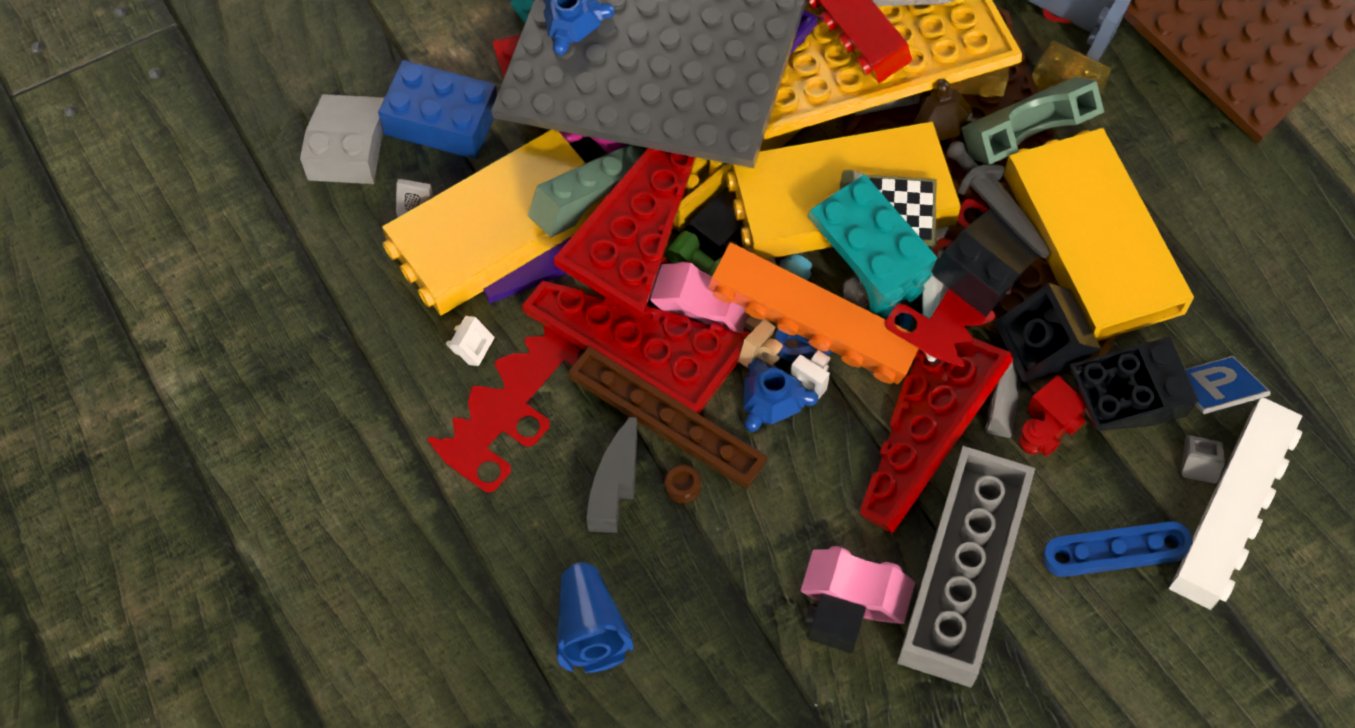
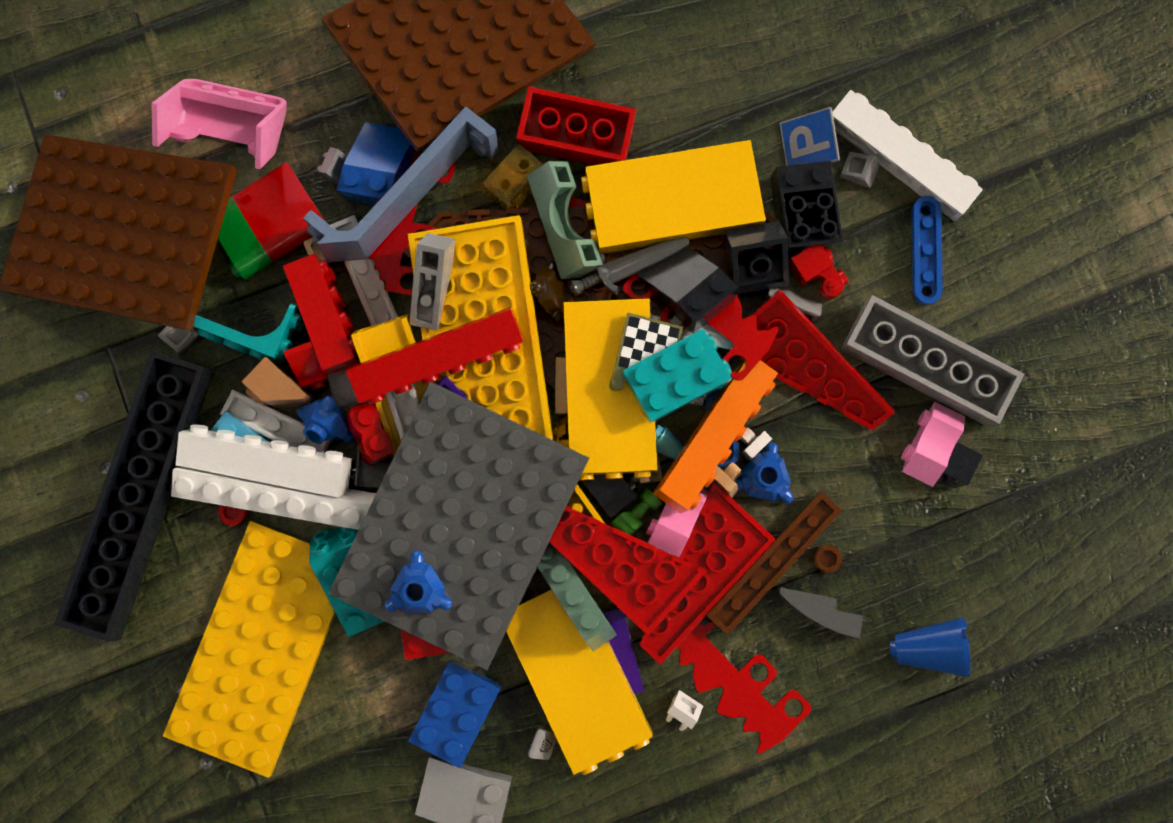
camera: 80 degrees left, 20 degrees up
none -> red brick [516,86,636,165]

